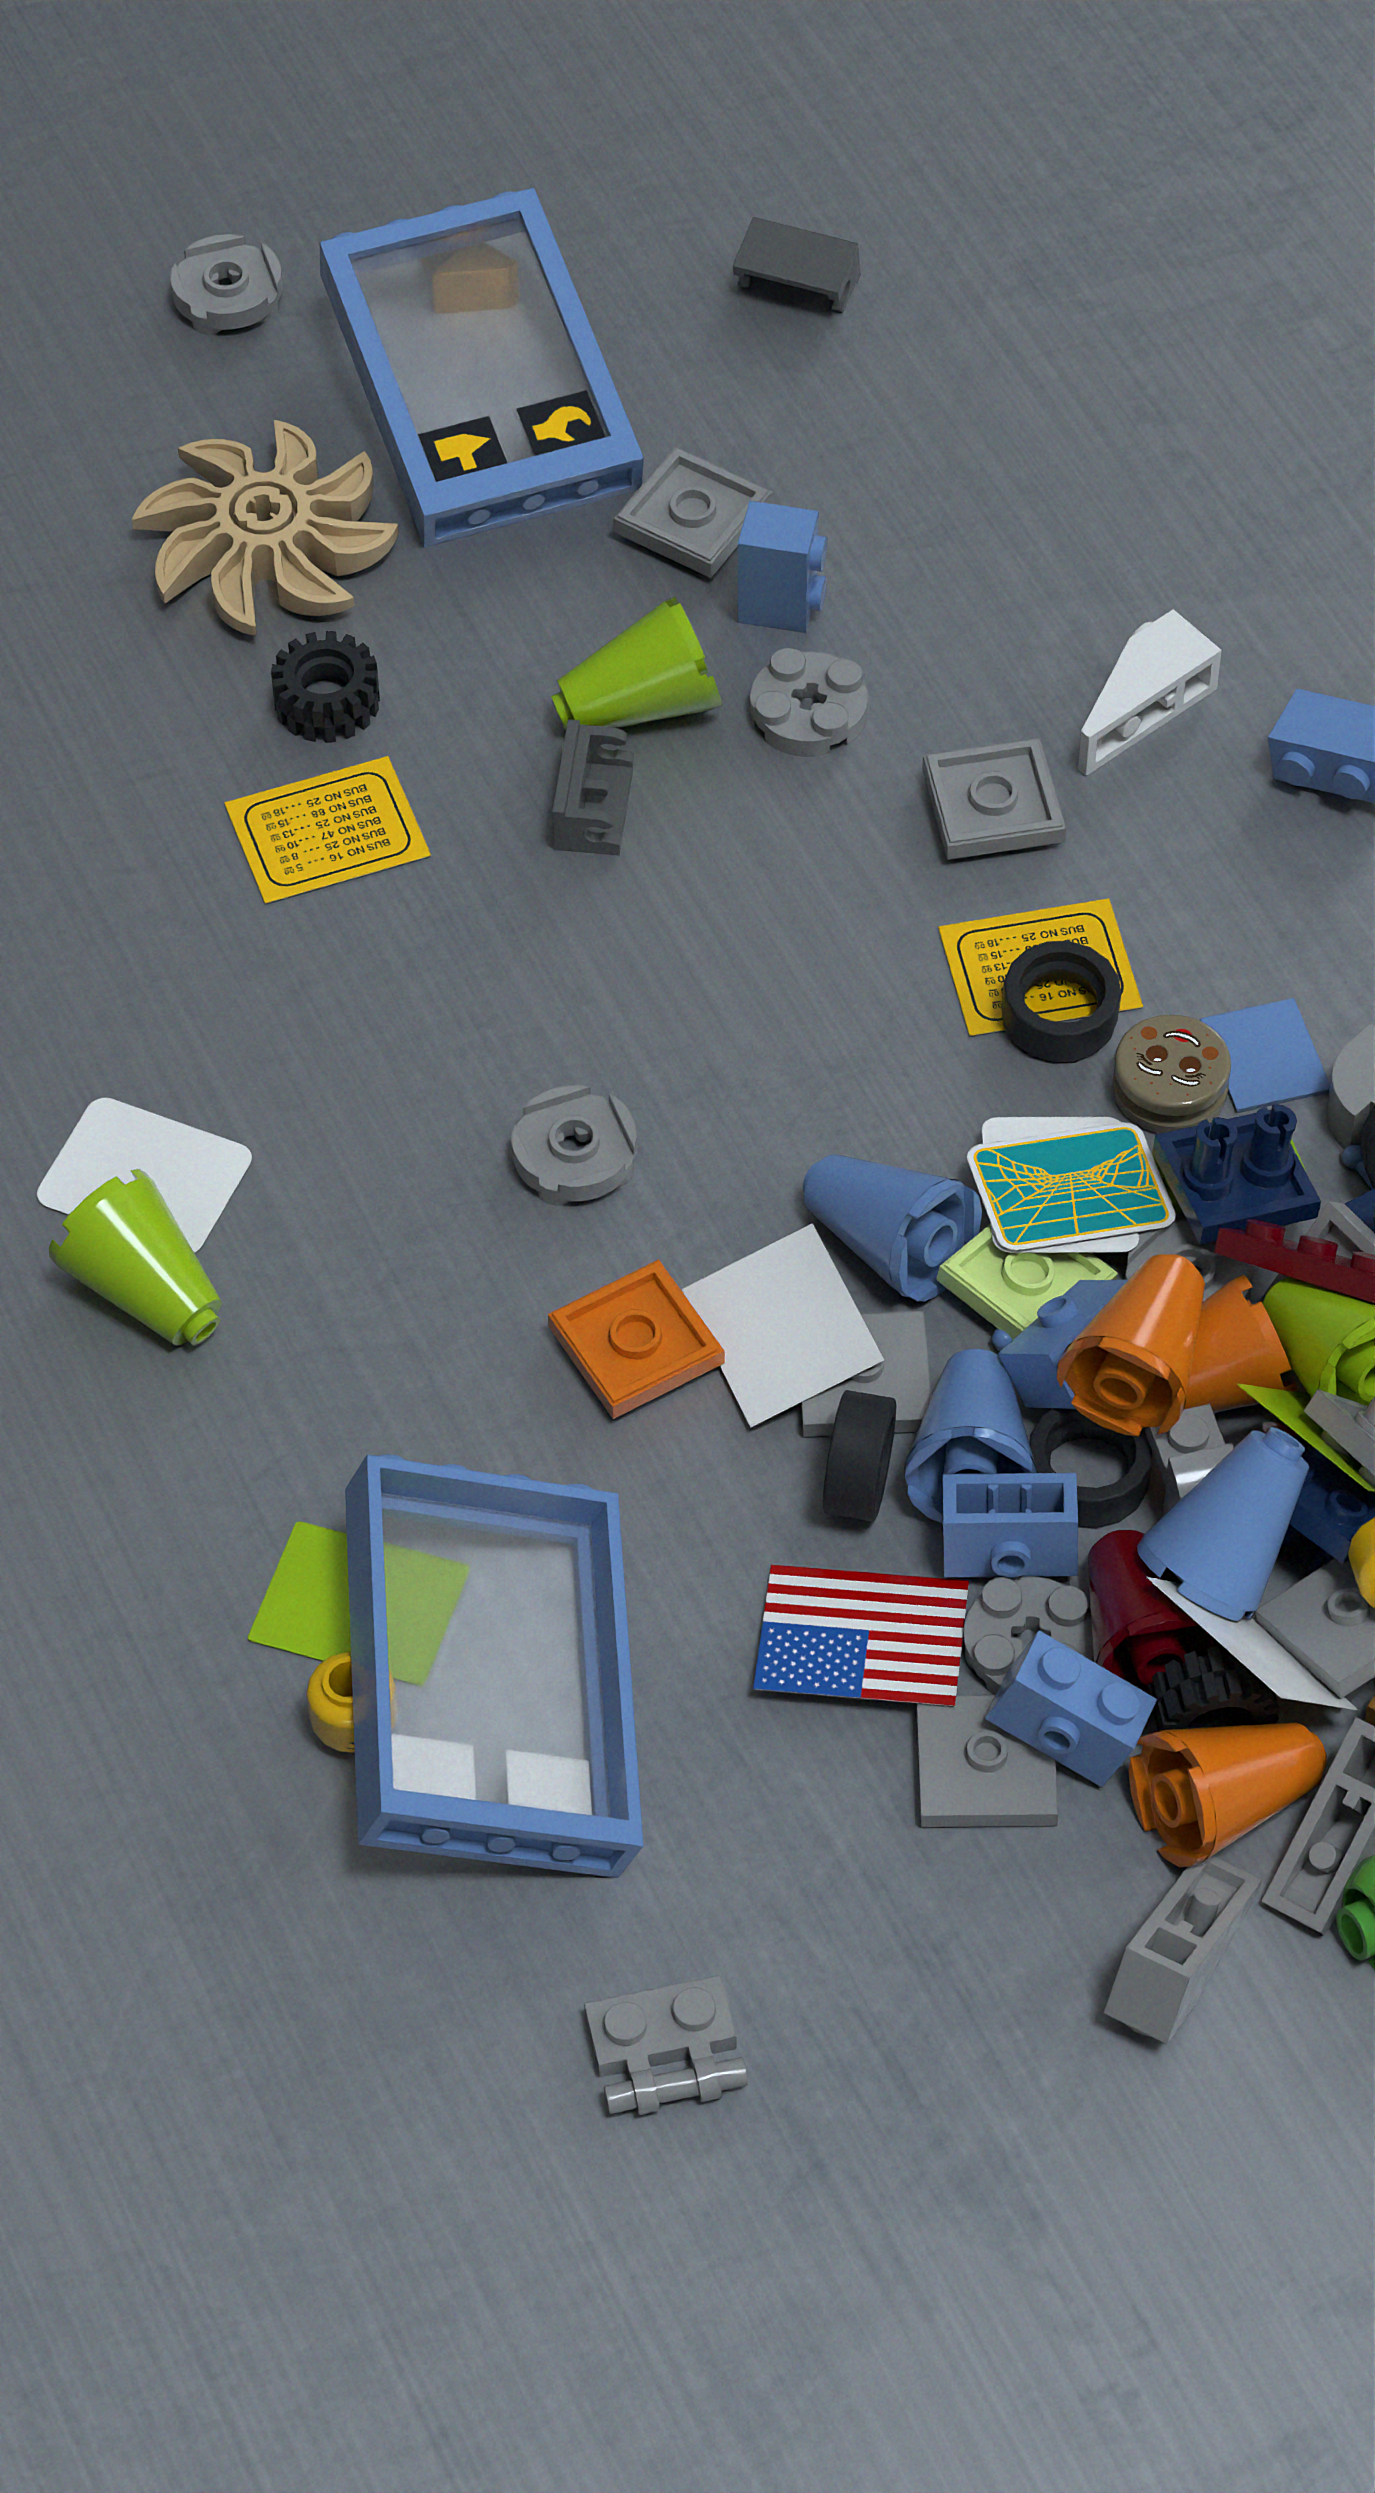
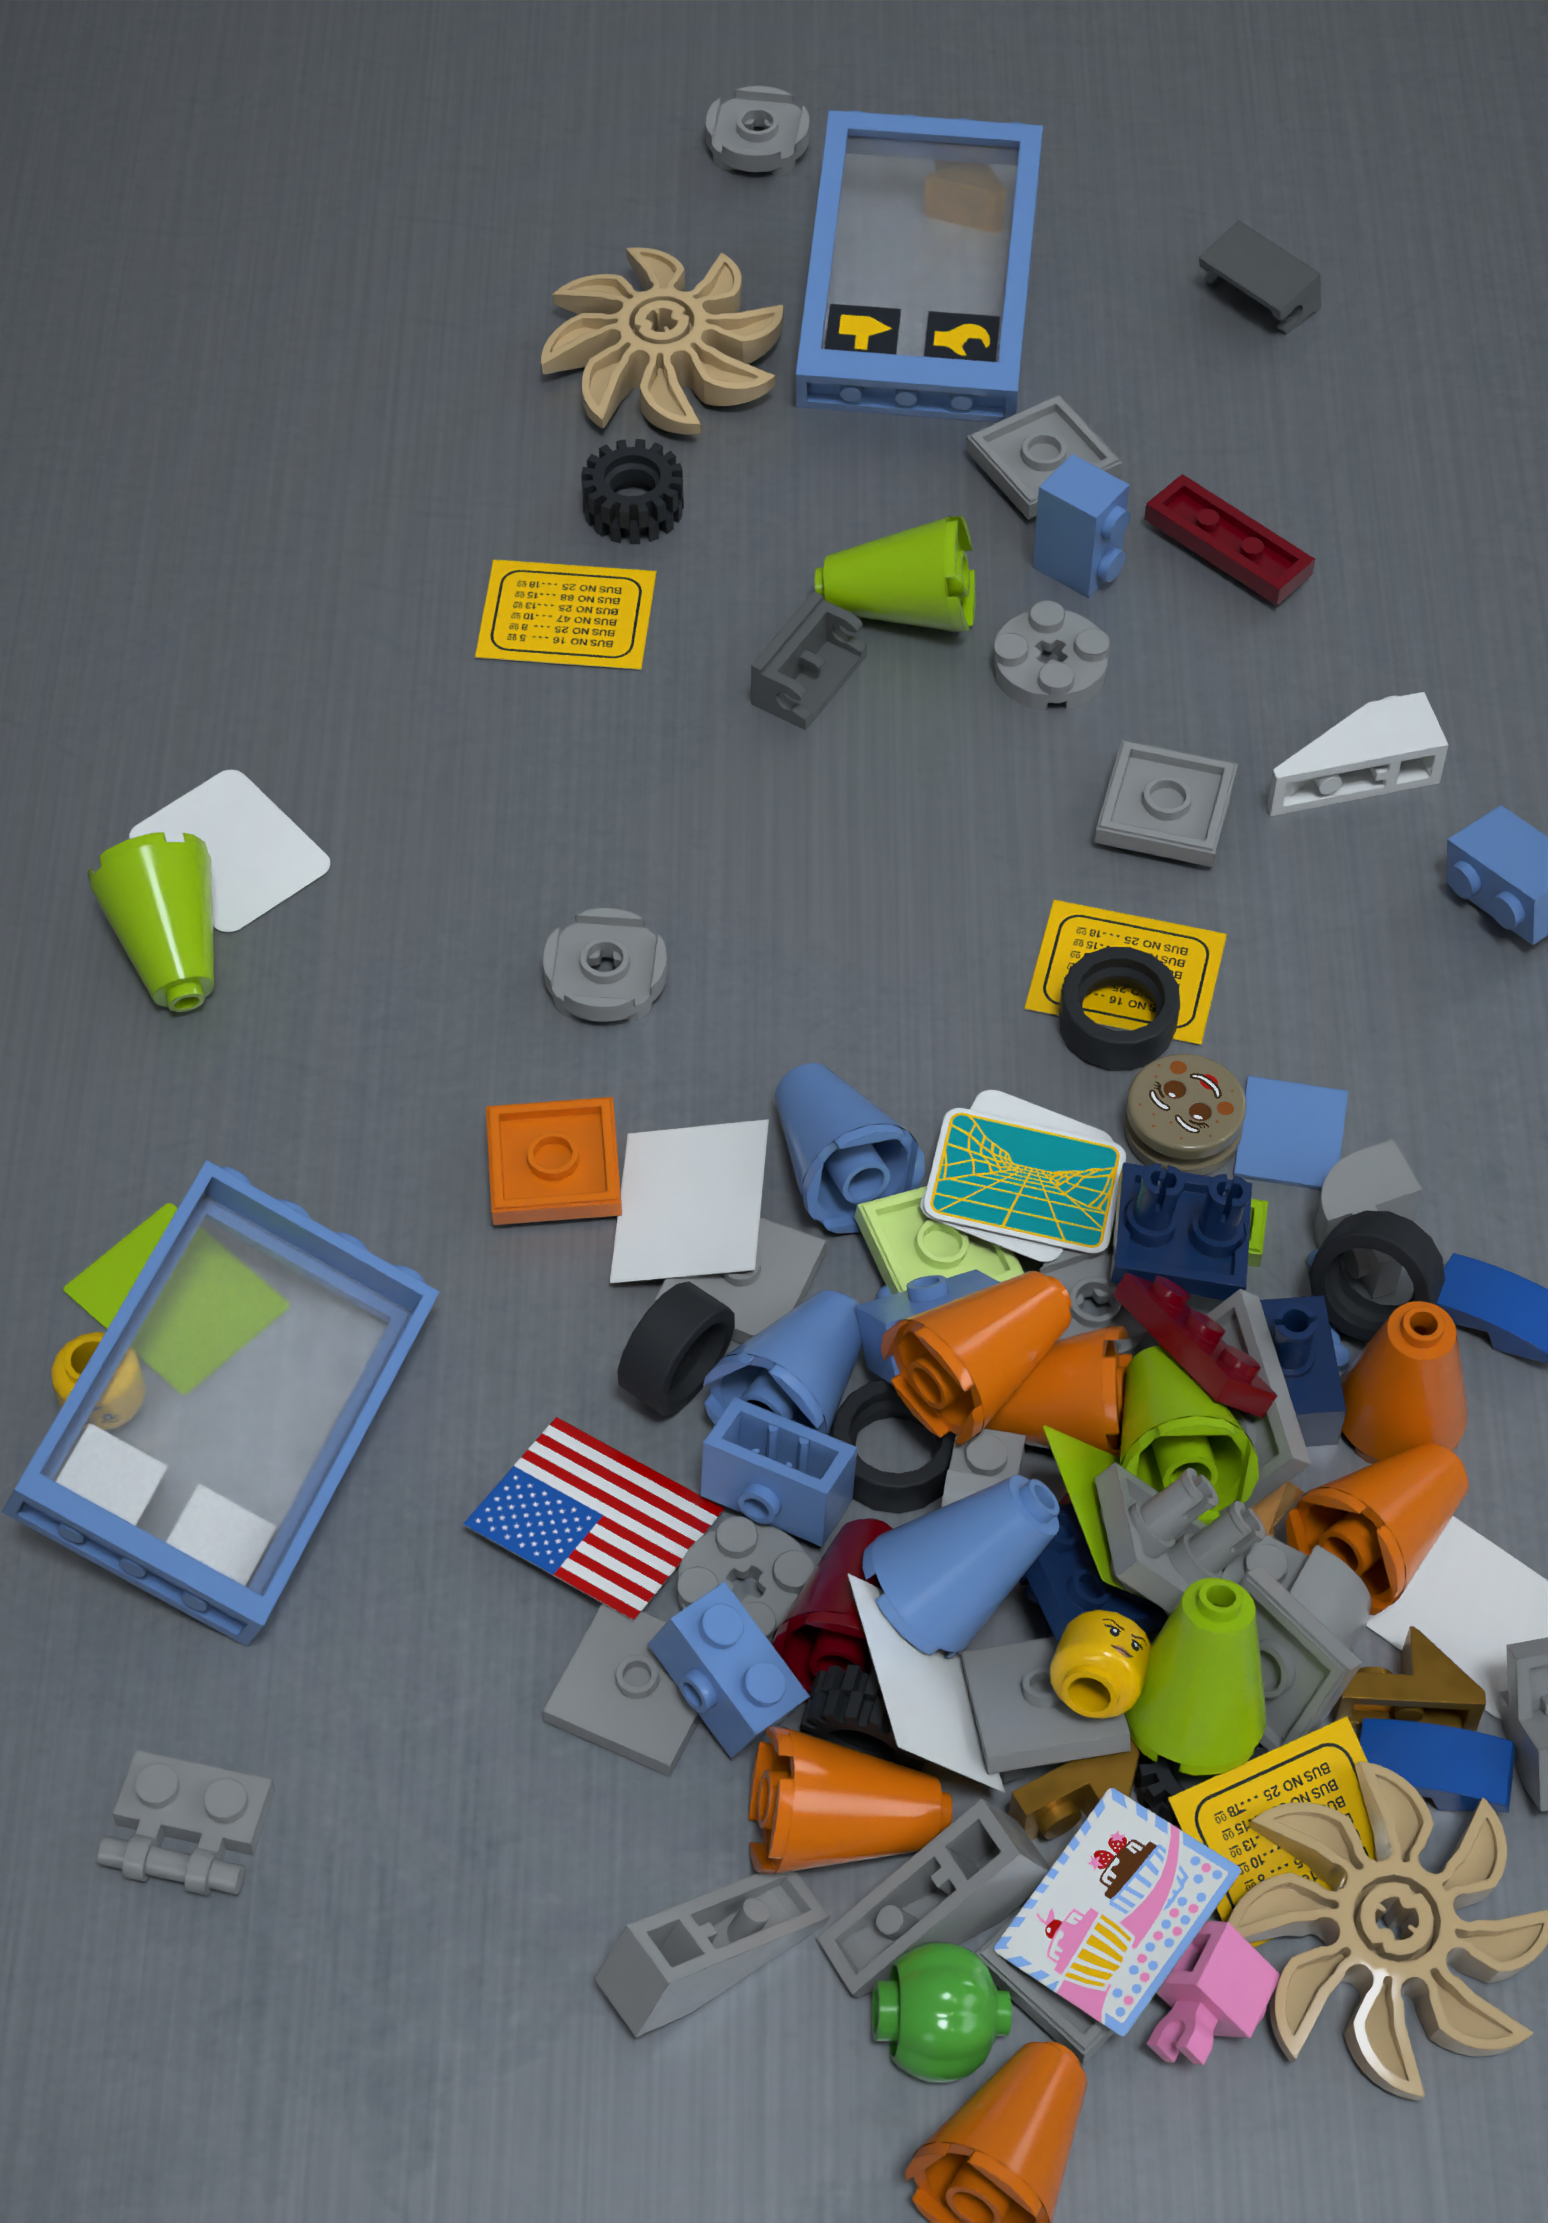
camera: 25 degrees right, 0 degrees up
none -> dark red plate [1144,474,1315,605]

